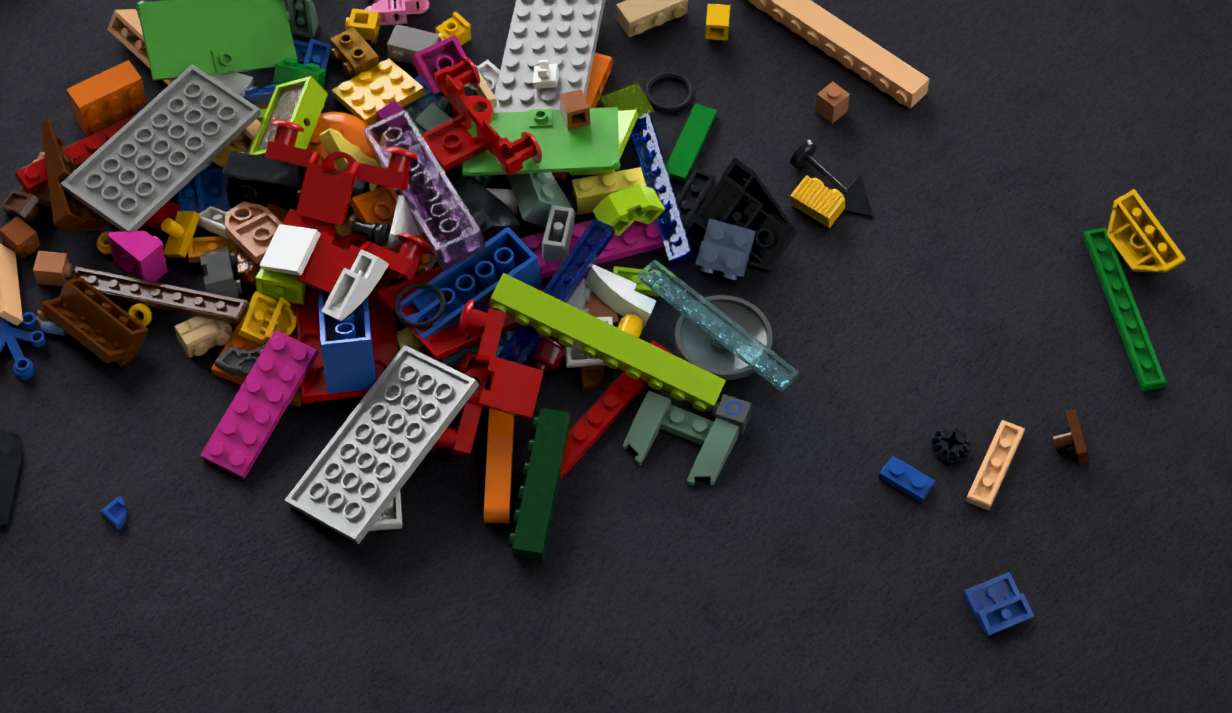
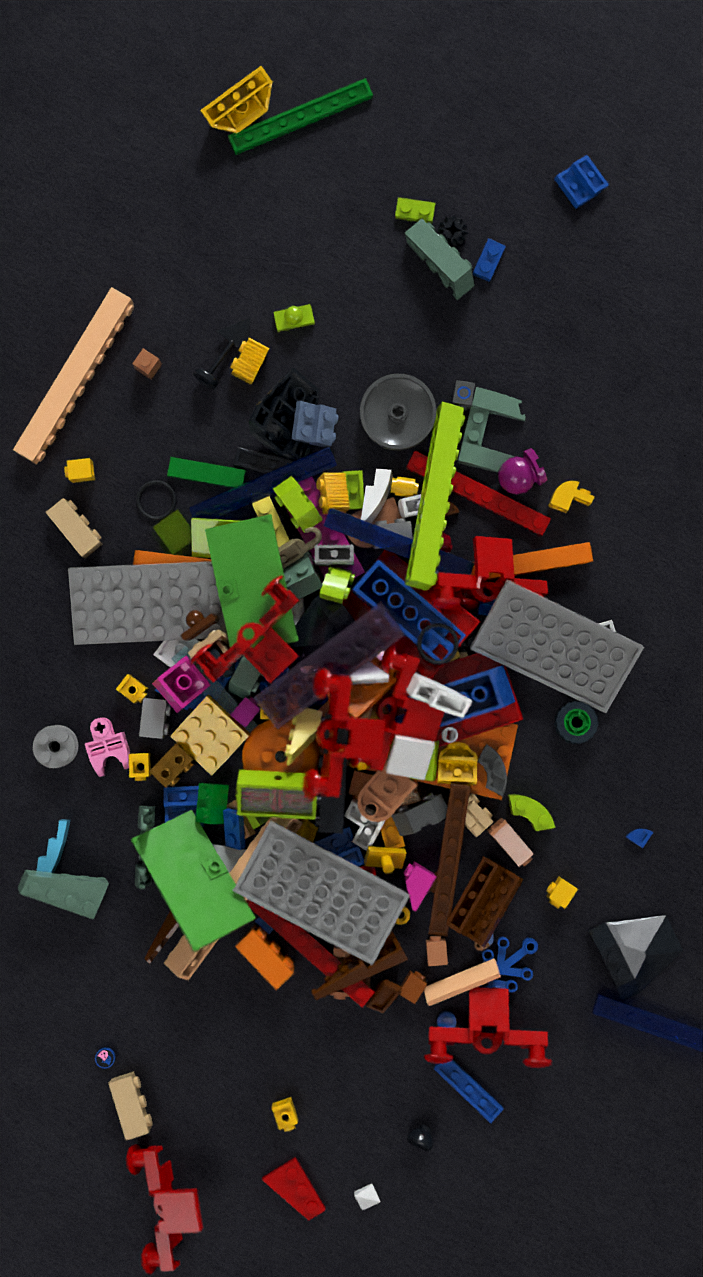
camera: 100 degrees left, 30 degrees up
yellow plate [128,303,152,326] -> none
dark pink plate [200,330,319,479] -> none
black pin [351,218,390,247] -> none
dark green brick [508,408,571,562] -> none
white tile [533,60,559,89] -> none
dark orange brick [559,89,590,130] -> none
clear light blue plate [638,260,799,392] -> none
light nougat tile [966,420,1025,510] -> none
reddish brown tile [1053,410,1090,465] -> none
none -> reddish brown tile [180,610,220,641]
none -> lime tile [274,304,315,332]
none -> dark tan plate [279,527,322,569]
none -> yellow brick [316,473,350,515]
none -> lime brick [319,565,355,604]
none -> lime plate [395,198,435,224]
none -> sand green wedge [405,219,474,300]
none -> white hinge [441,727,458,743]
none -> nougat slope [487,818,533,867]
none -> magenta tile [498,448,547,495]
none -> lime brick [507,794,555,831]
none -> yellow brick [546,877,578,909]
none -> yellow brick [548,481,594,513]
none -> black wheel [554,701,599,744]

